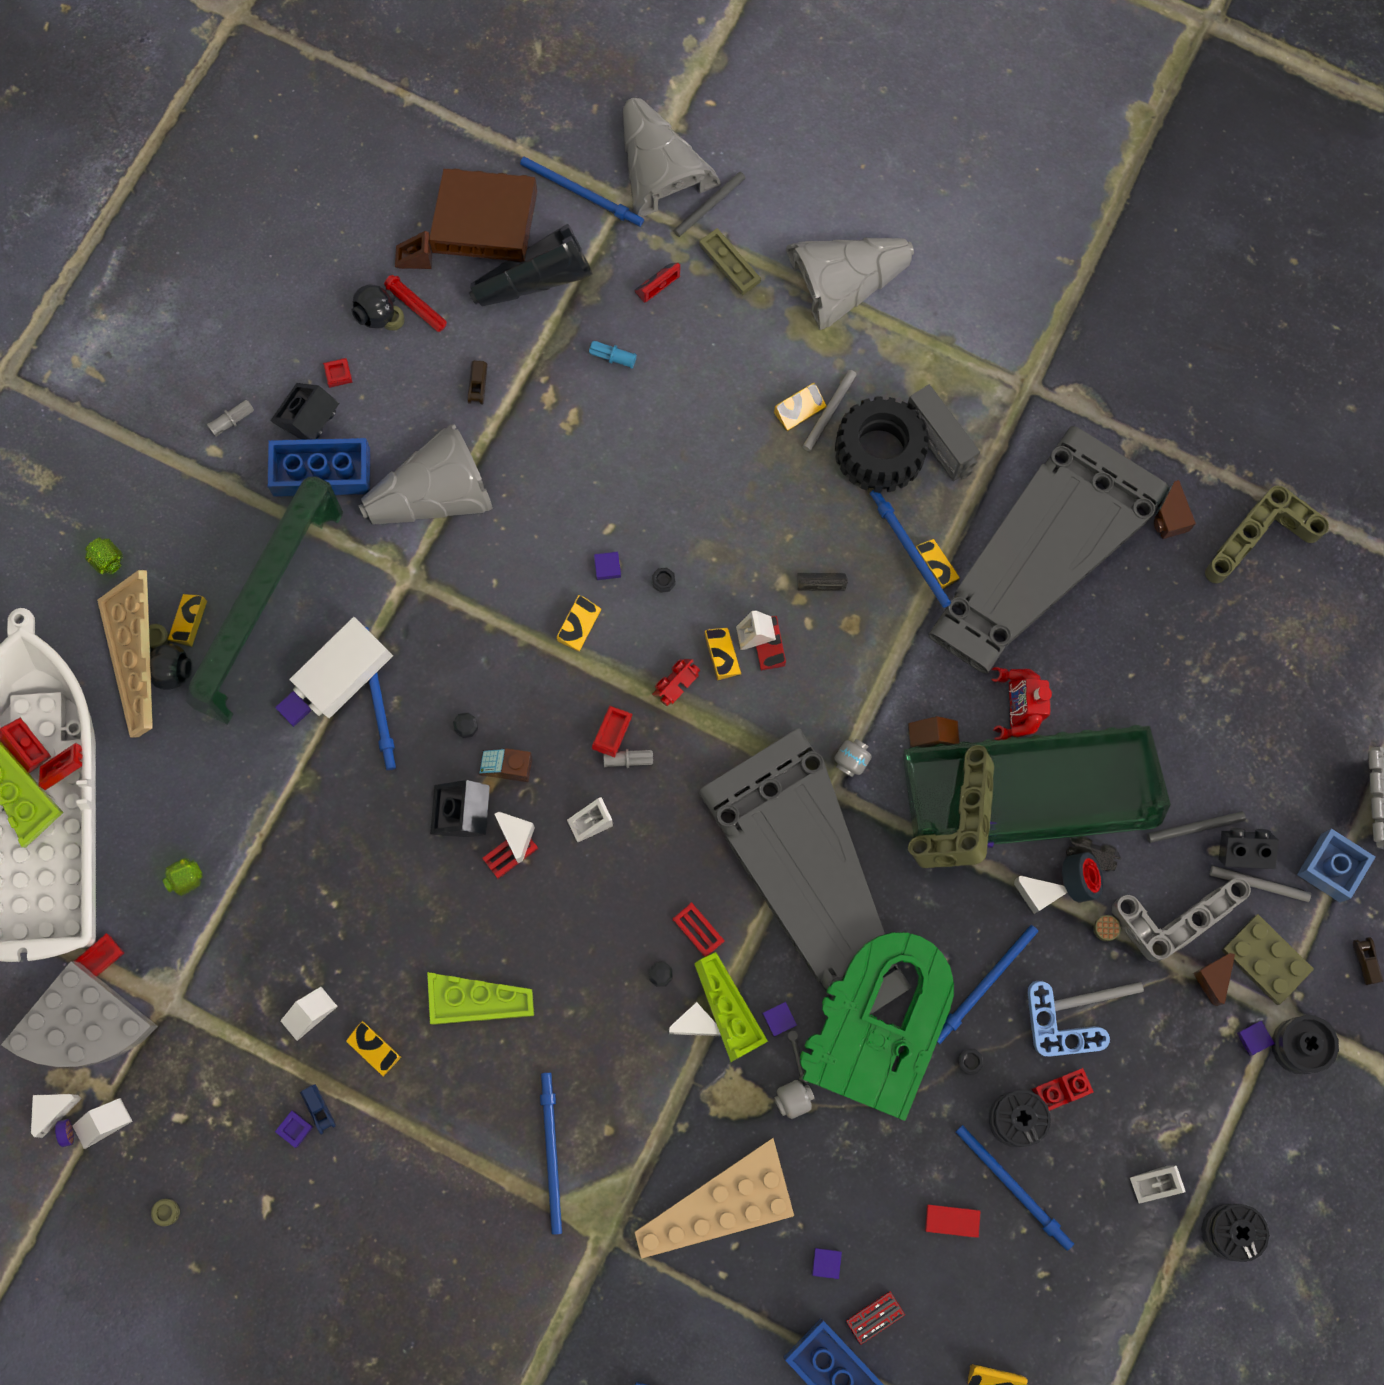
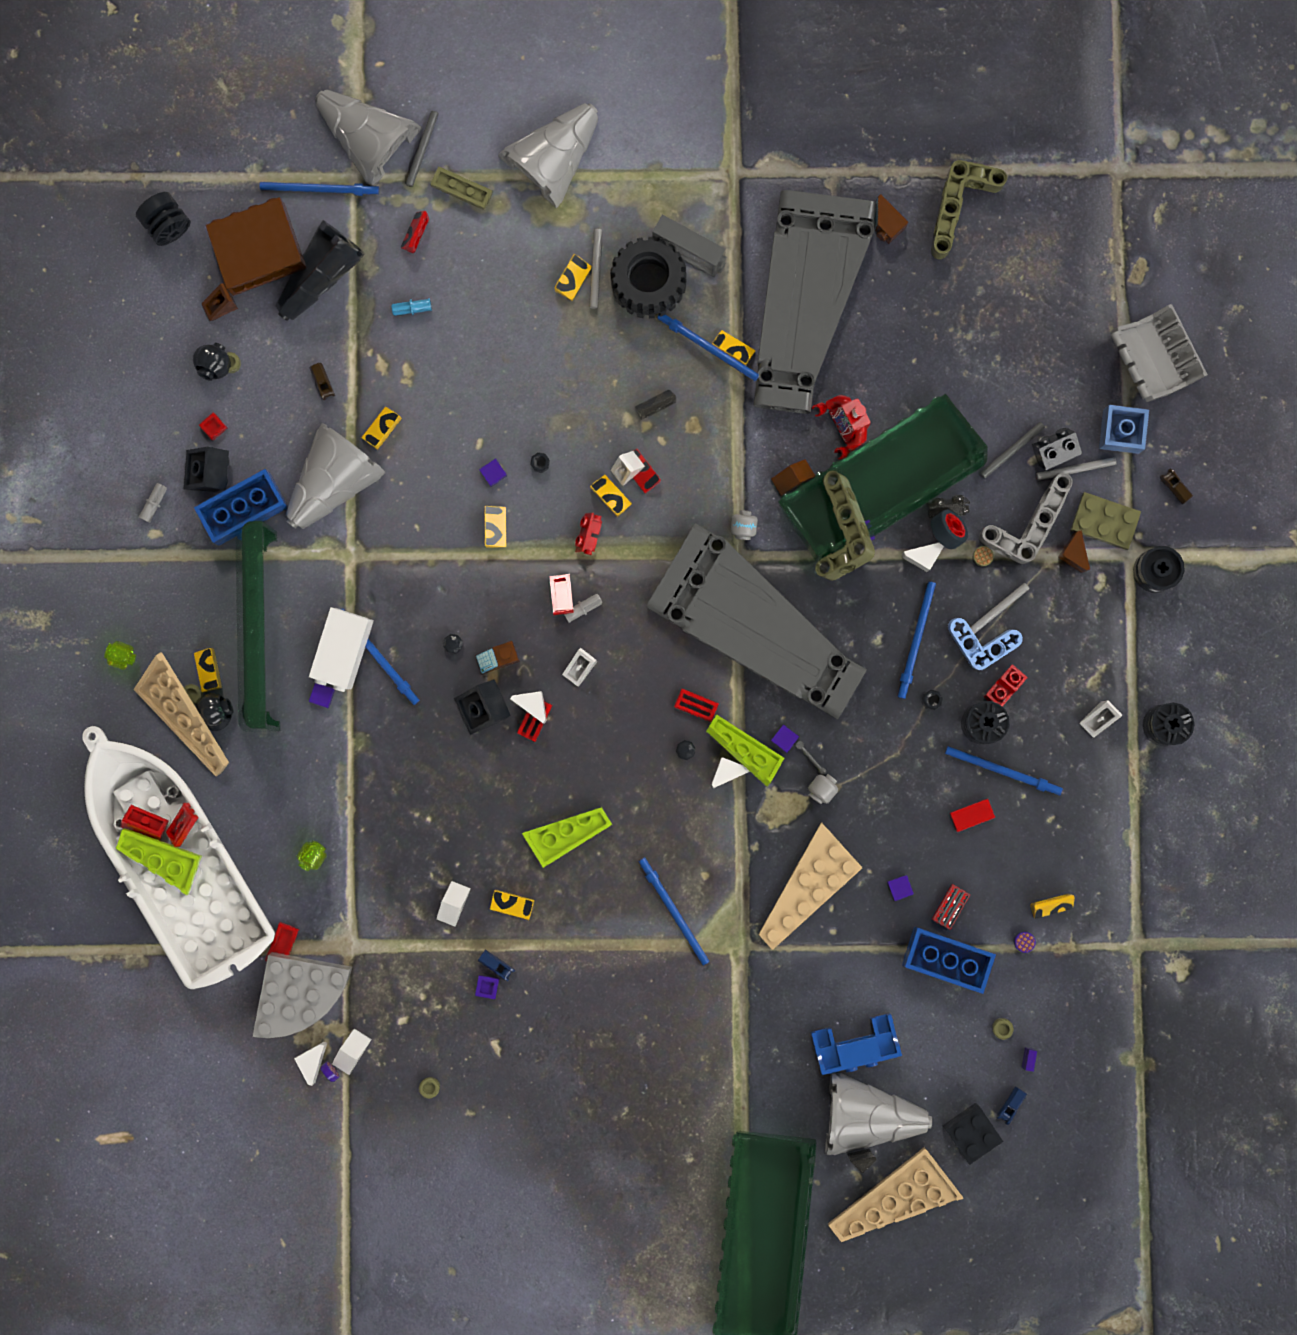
camera: 25 degrees left, 10 degrees up
red axle [384,275,447,332] -> none
green door [800,932,954,1121] -> none
dark purple tile [1237,1020,1275,1056] -> none
none -> black wheel [136,192,191,246]
none -> yellow slope [361,406,402,450]

